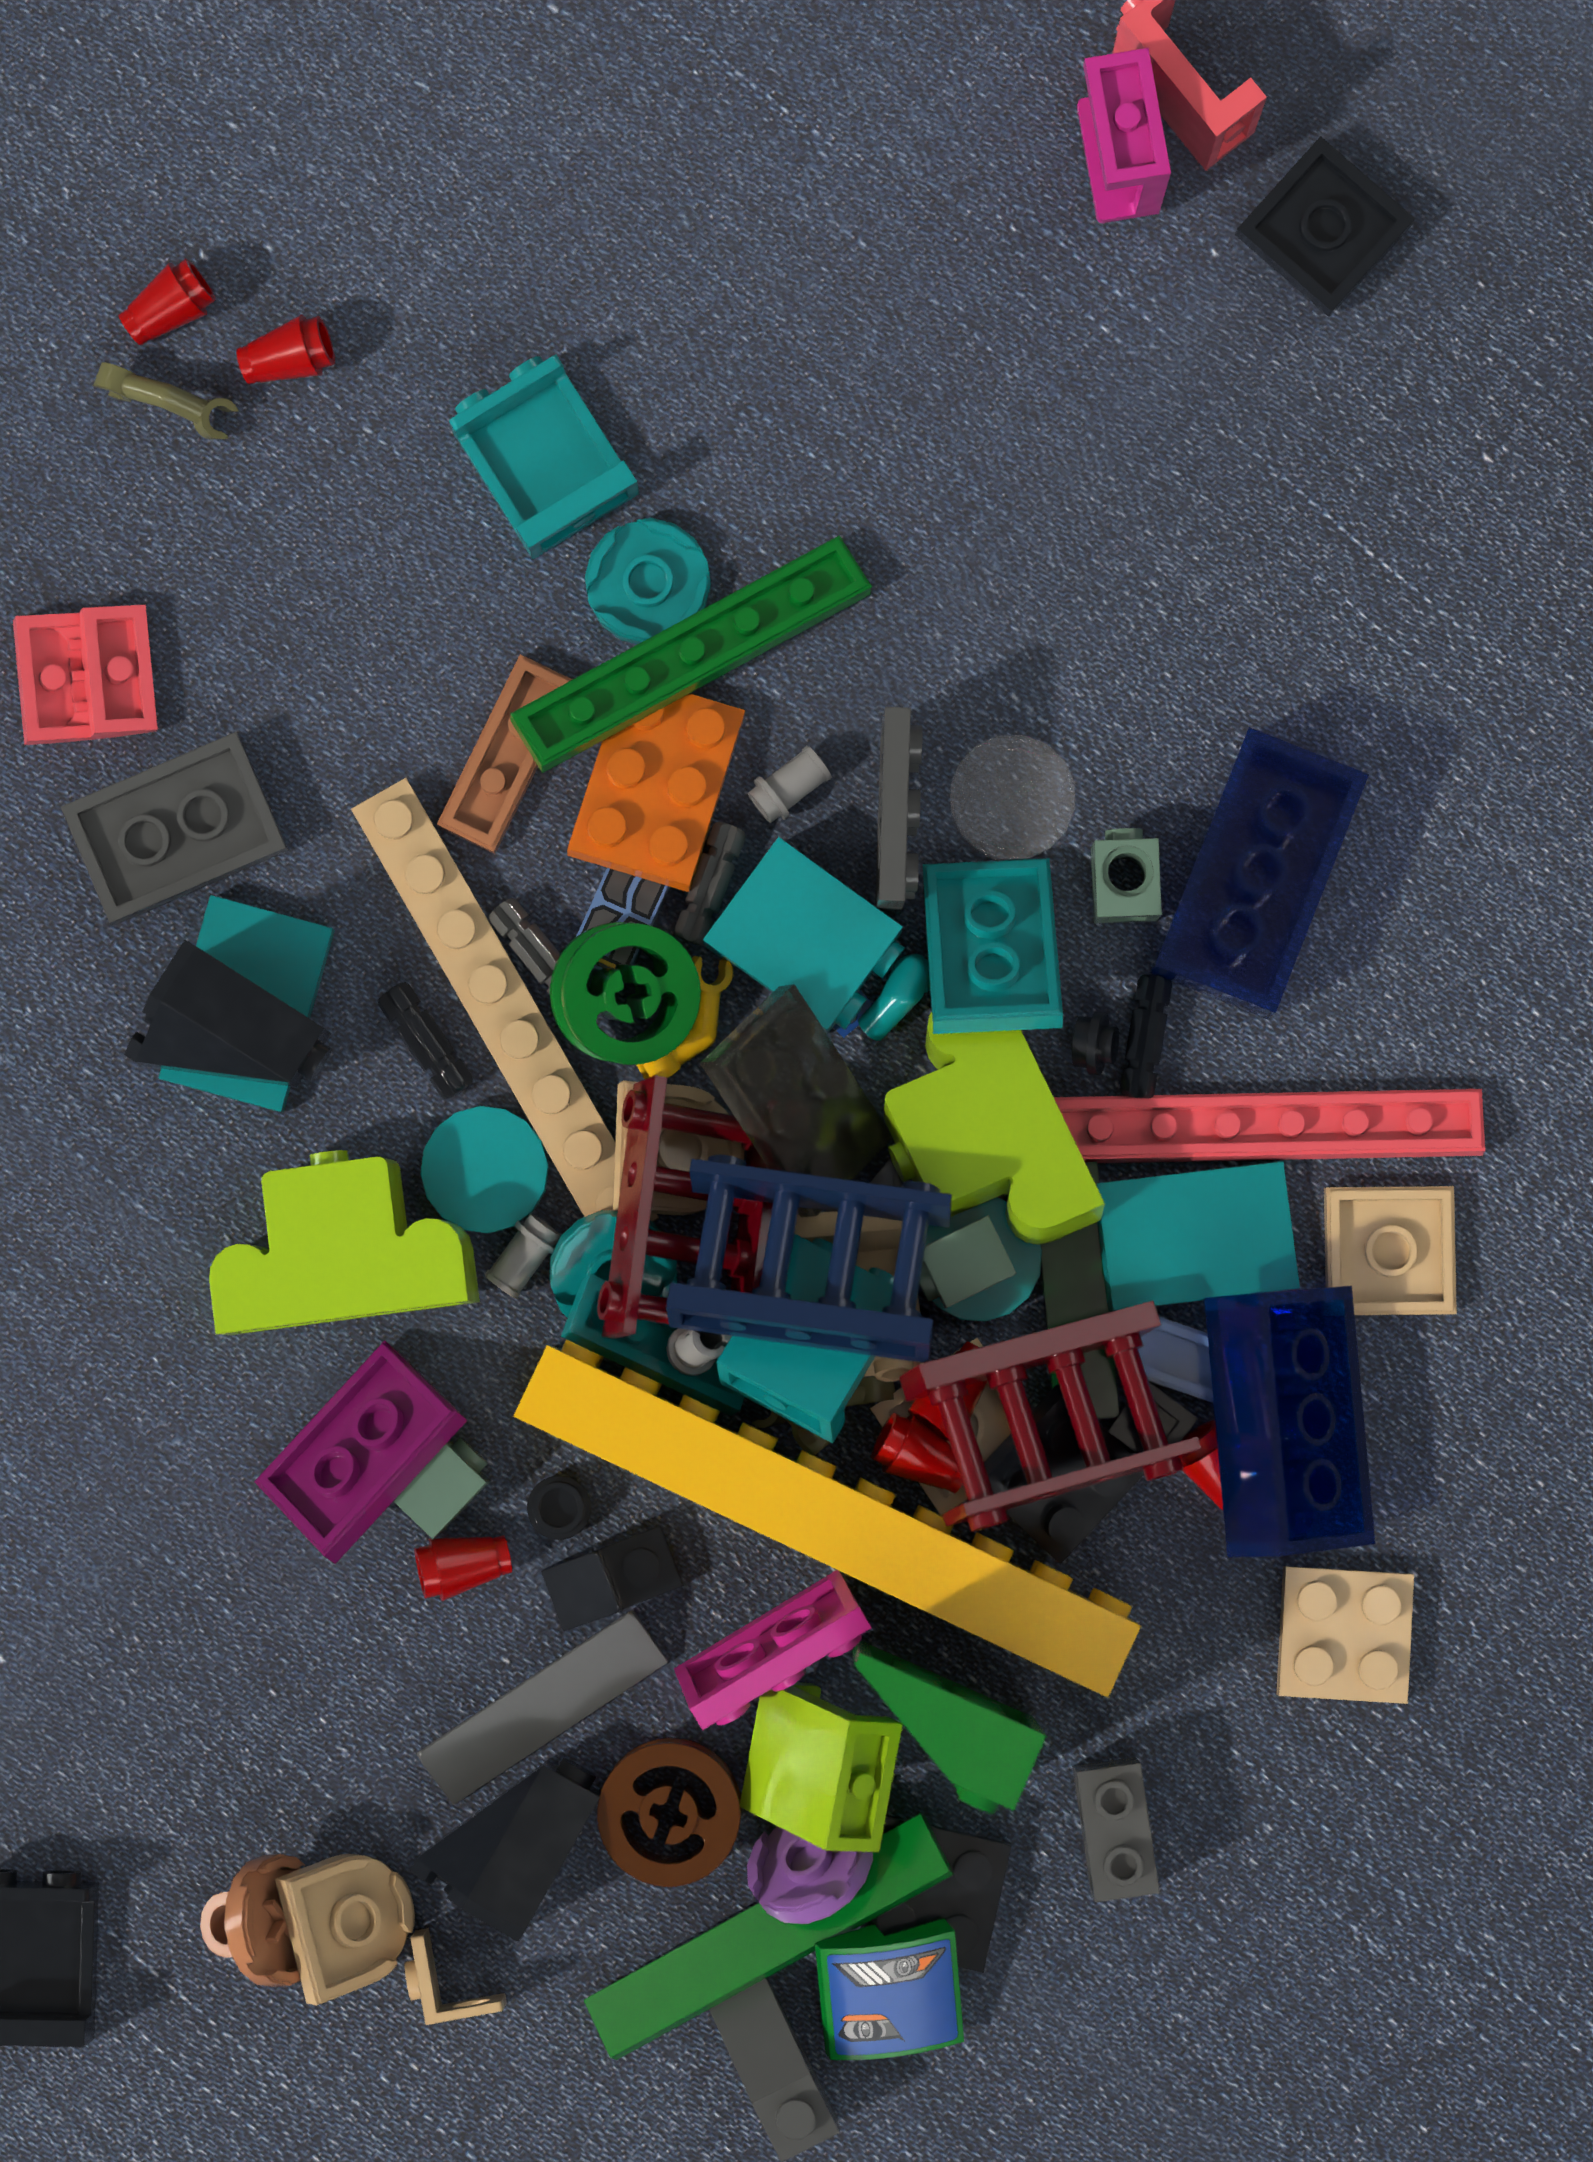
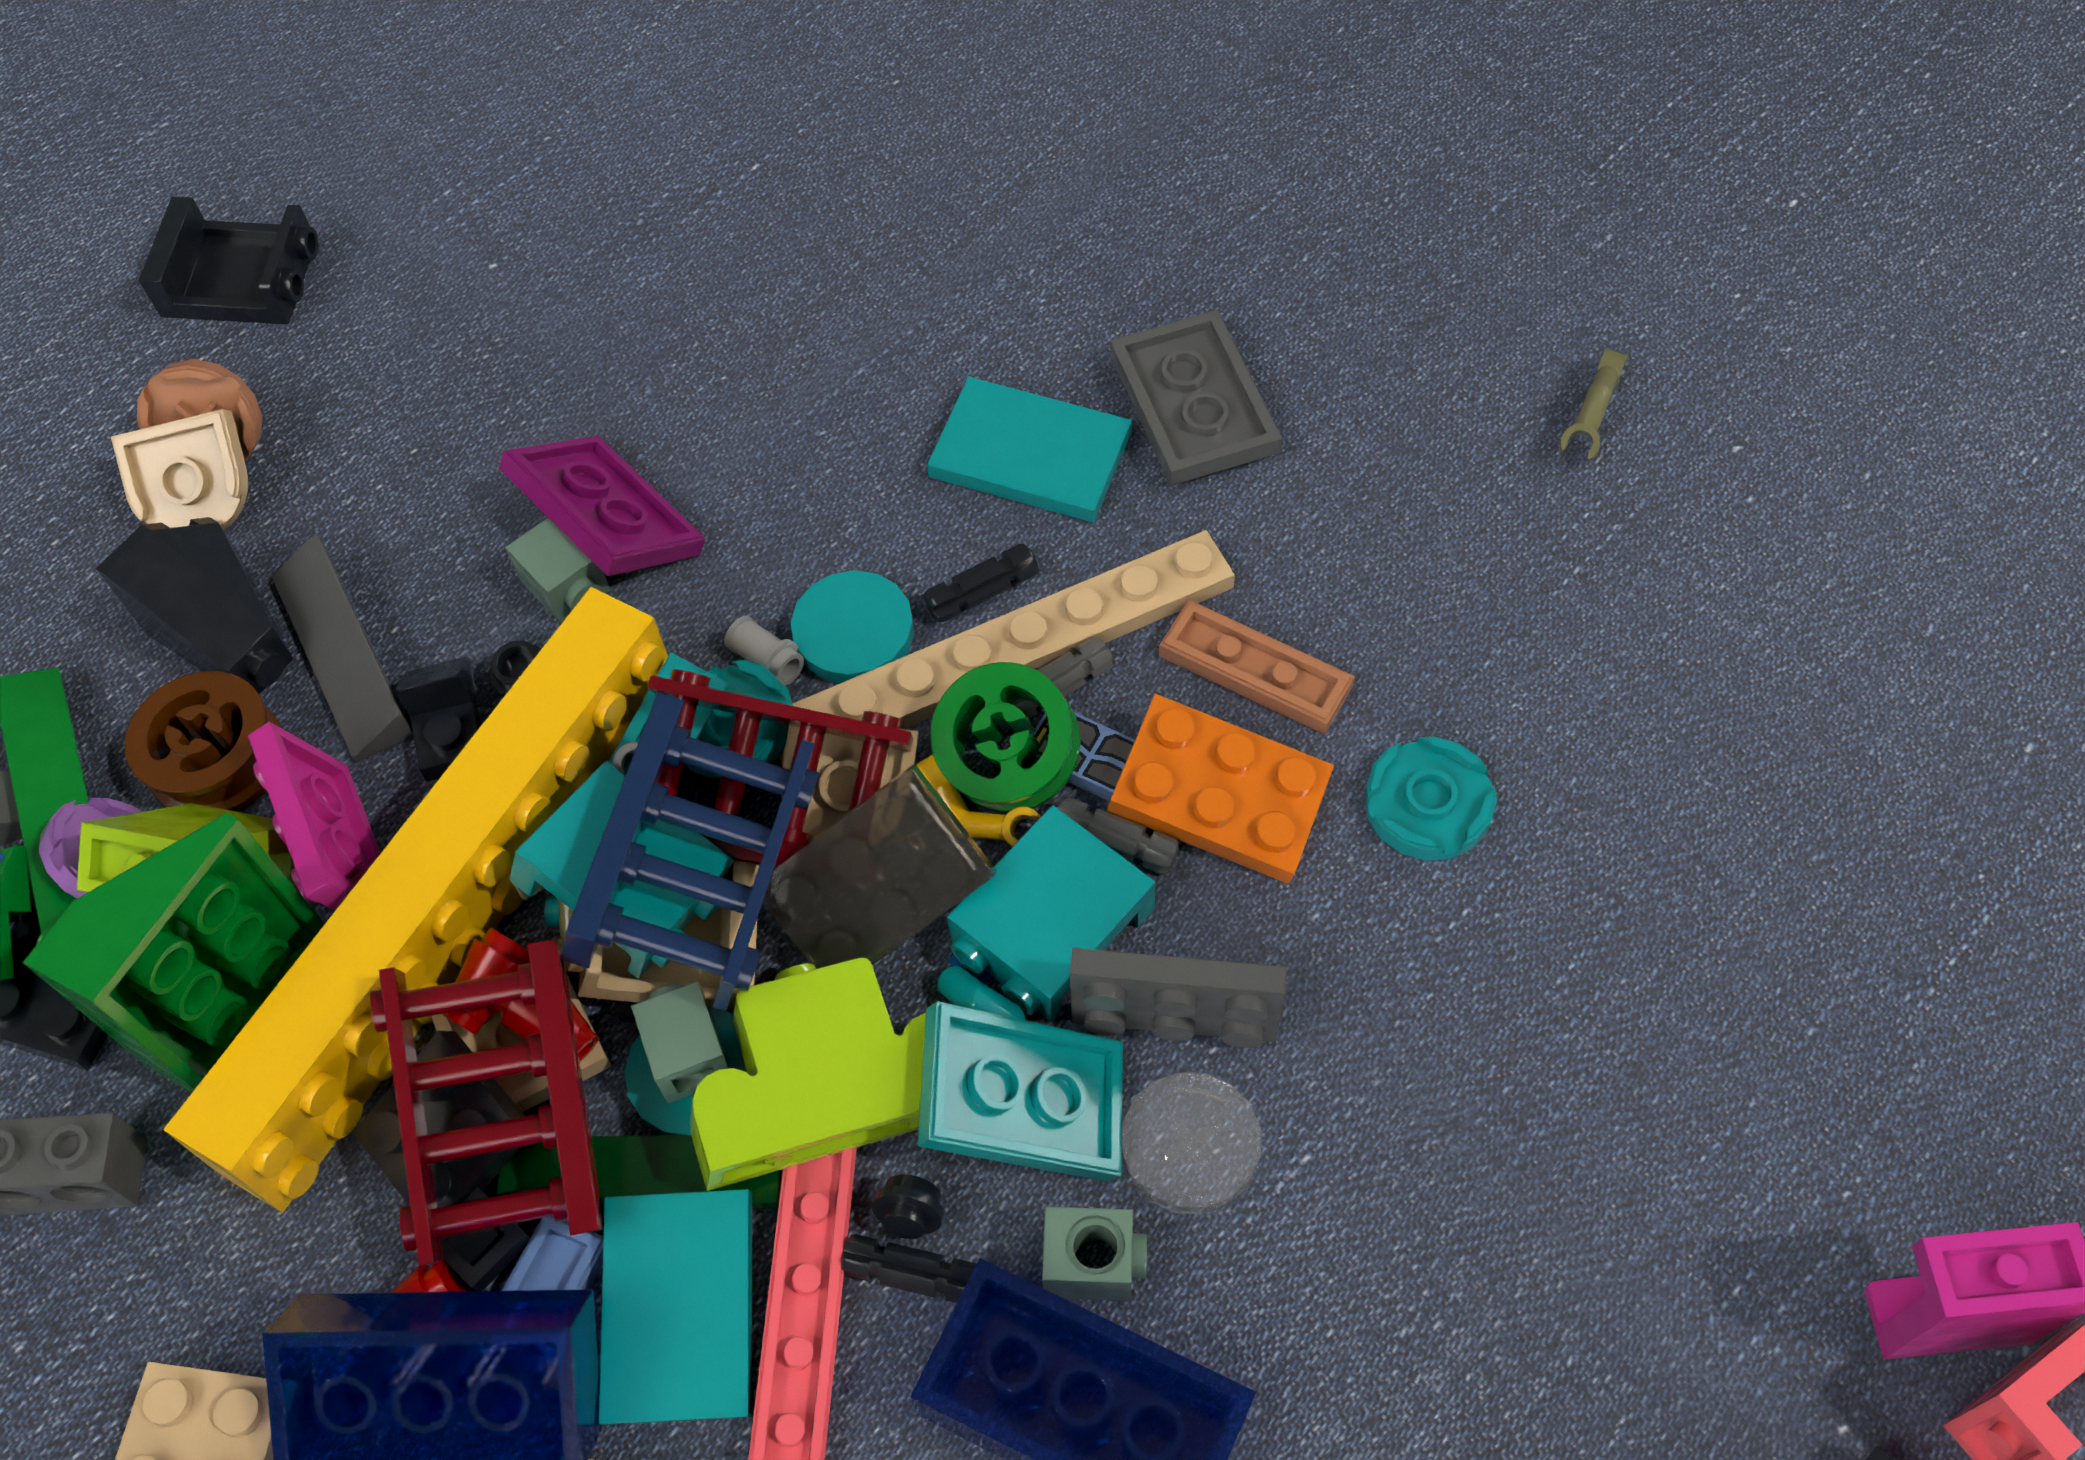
camera: 95 degrees right, 25 degrees down
coral slope [13,605,158,745] -> none
red cone [118,258,216,346] -> none
black slope [124,940,332,1087] -> none
lime brick [209,1150,480,1335] -> none
red cone [236,314,335,385] -> none
tan bracket [404,1928,507,2025] -> none
red cone [414,1535,512,1601] -> none
teal panel [449,355,639,560] -> none
green tile [510,535,872,773] -> none
light grey pin [748,746,832,823] -> none

